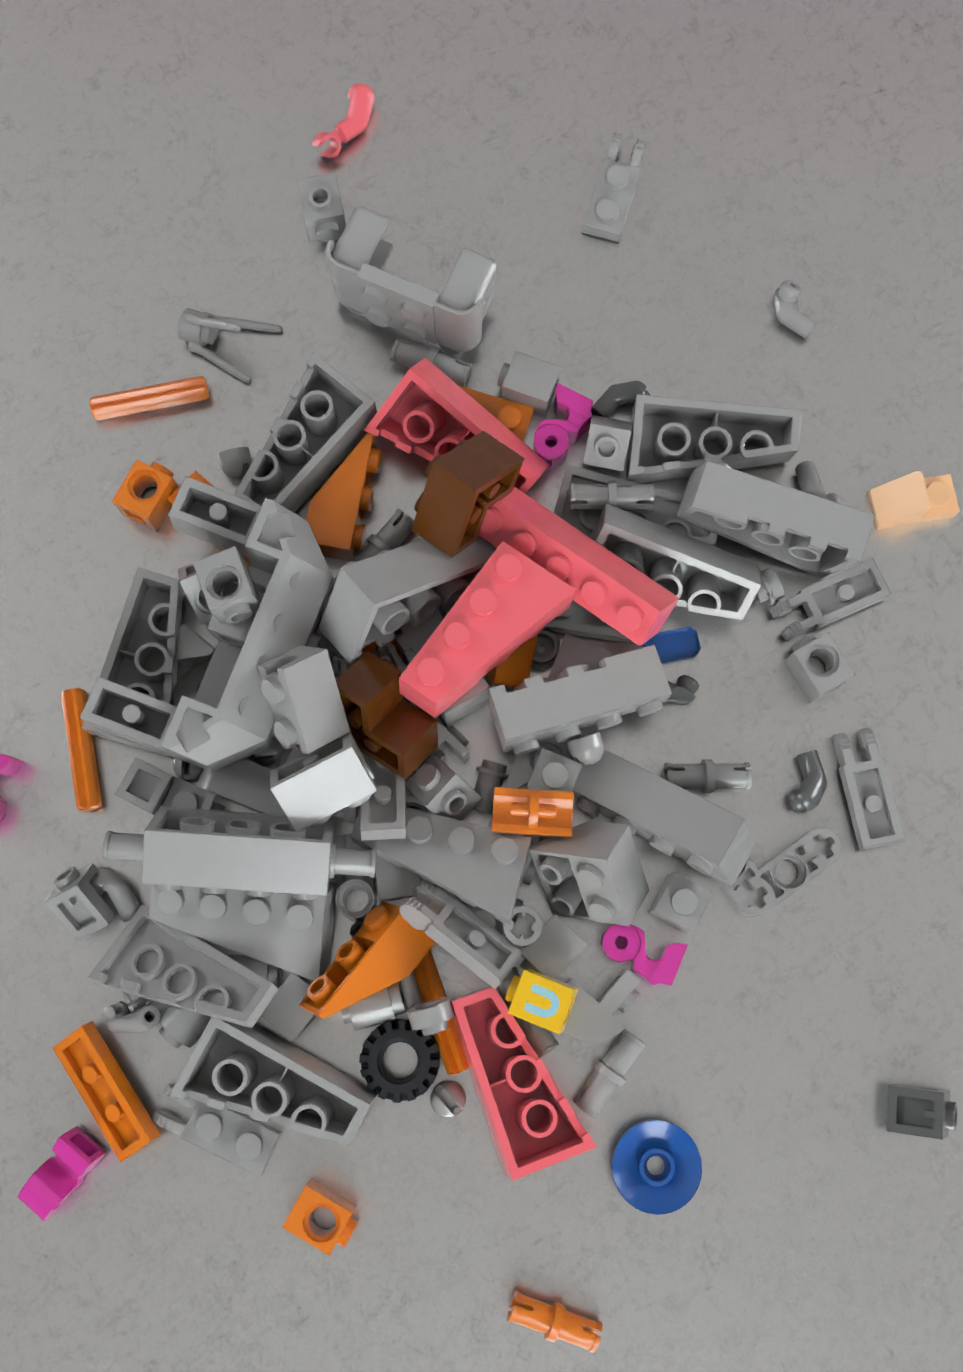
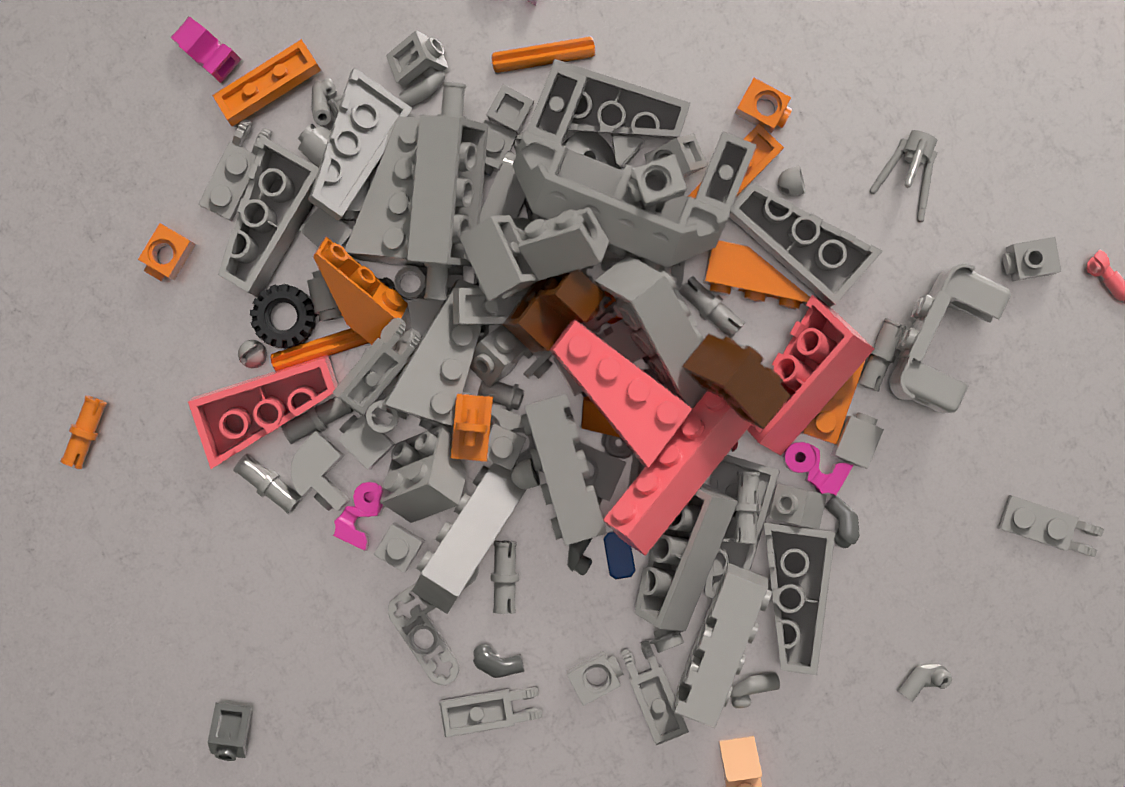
camera: 90 degrees right, 10 degrees up
orange axle [89,376,209,420] -> none
light grey plate [398,971,455,1036] -> none
yellow brick [505,969,579,1034] -> none
blue dish [612,1120,702,1215] -> none

